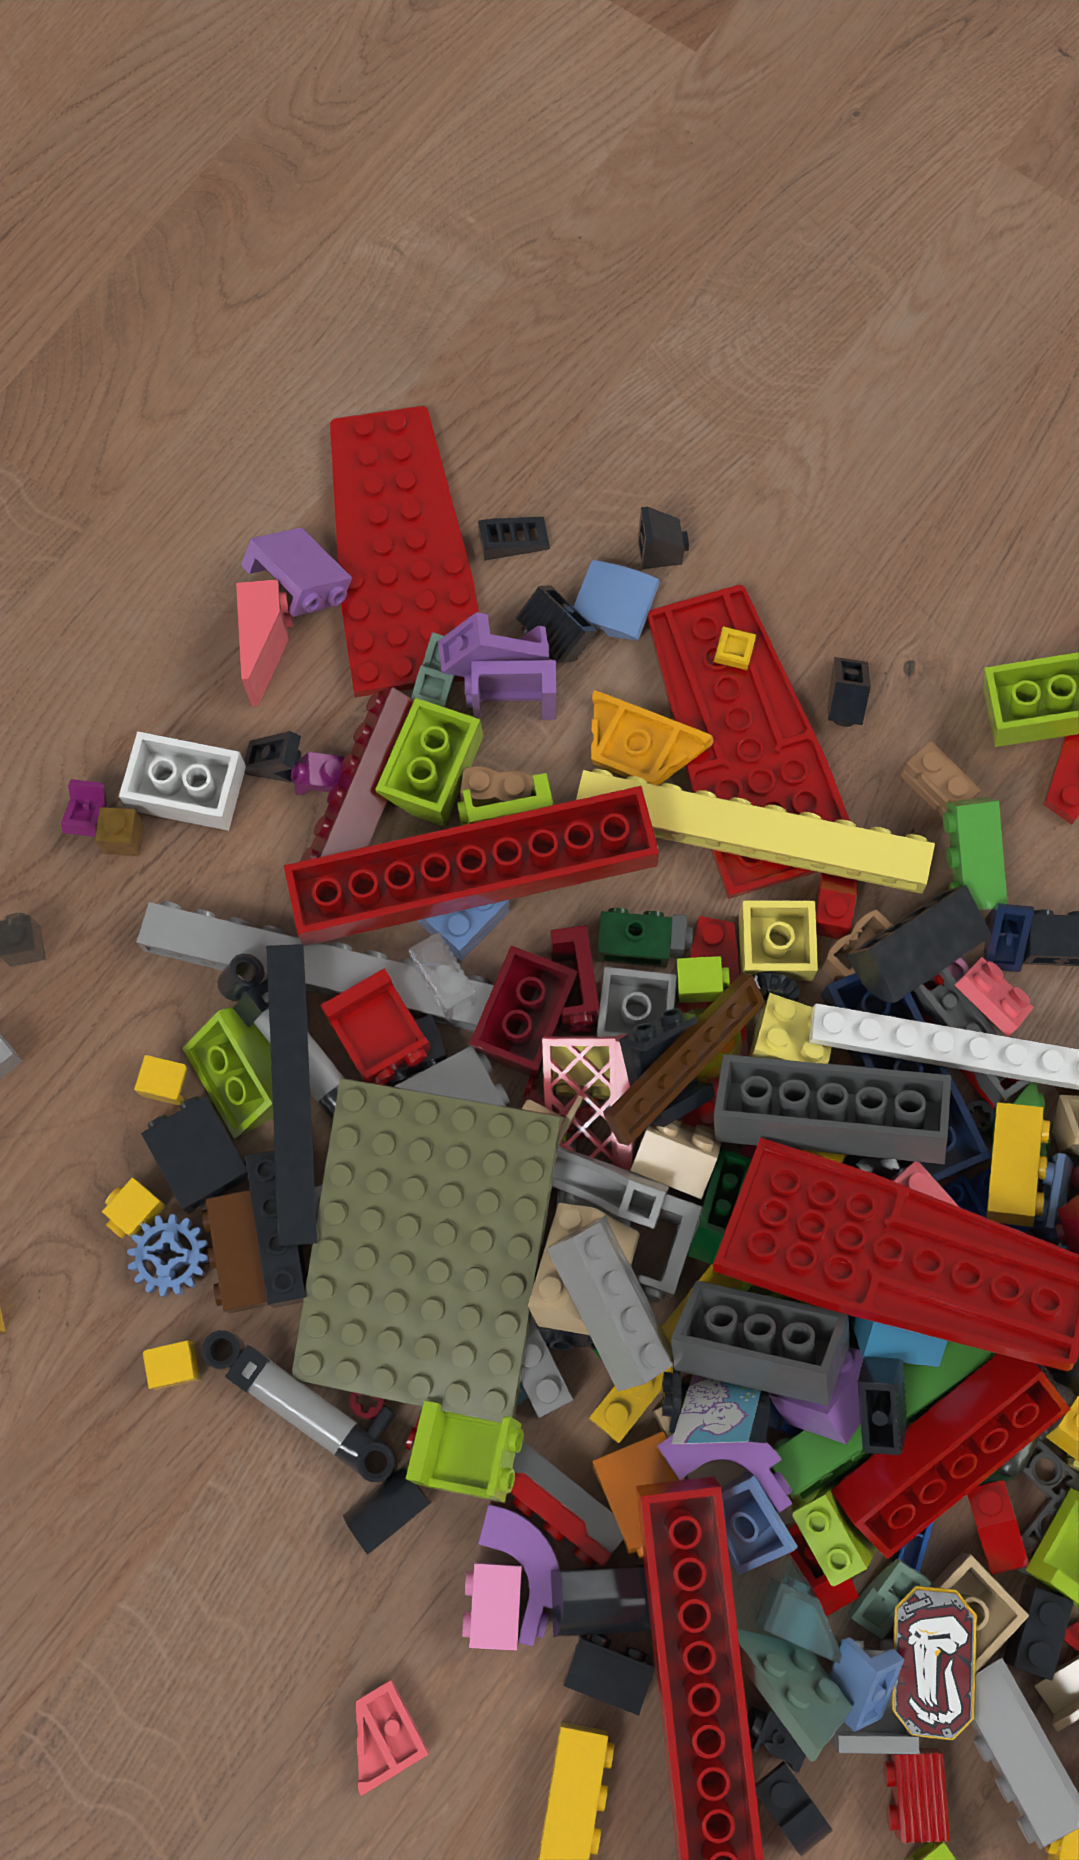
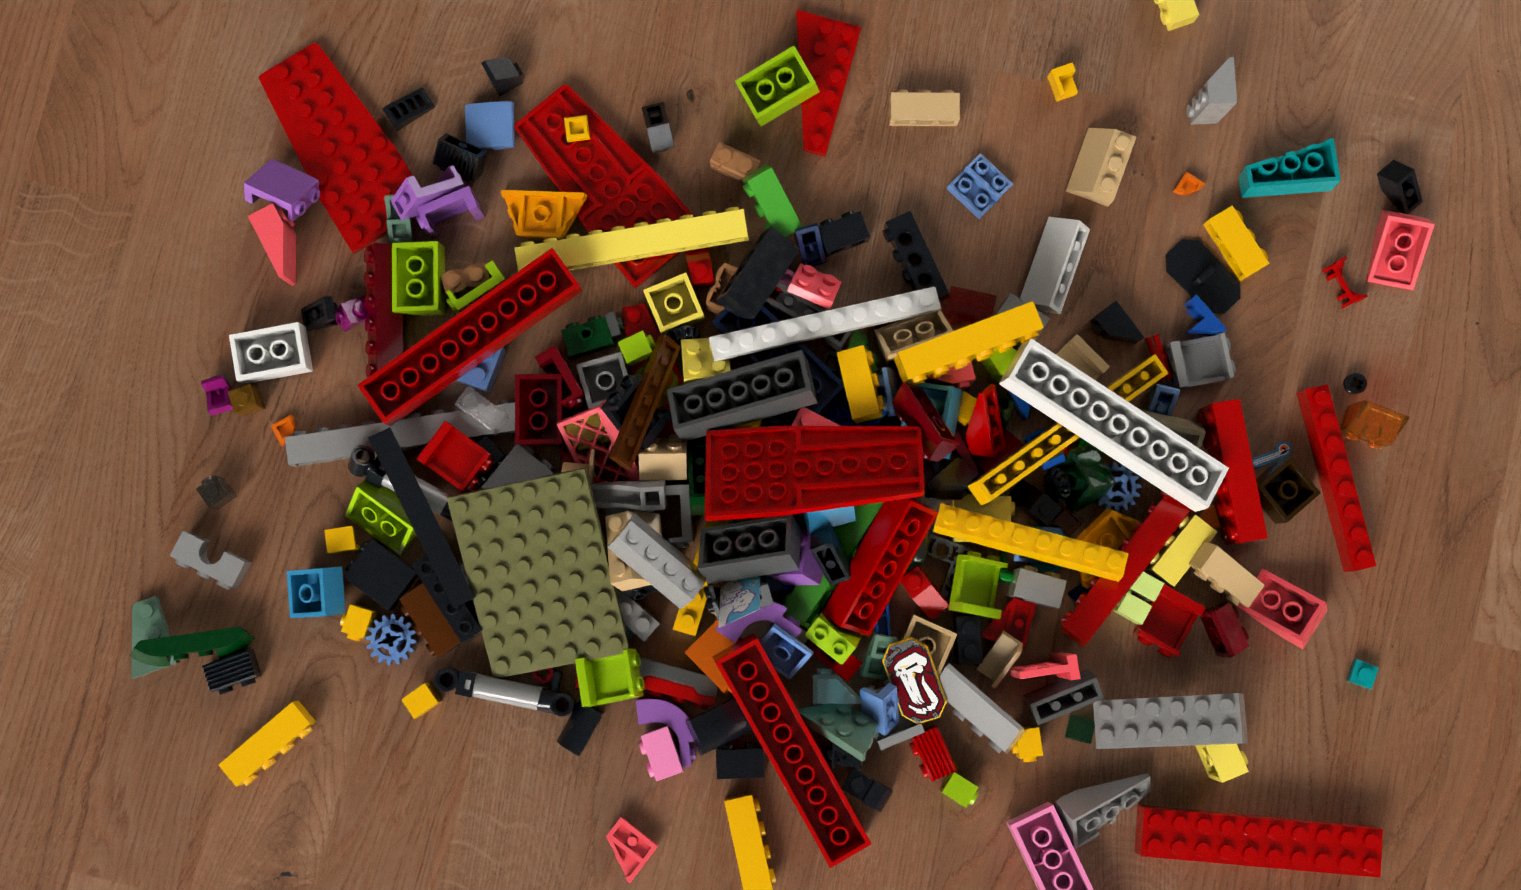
camera: 25 degrees left, 10 degrees up
none -> orange tile [270,414,296,446]
none -> dark azure brick [287,566,346,618]

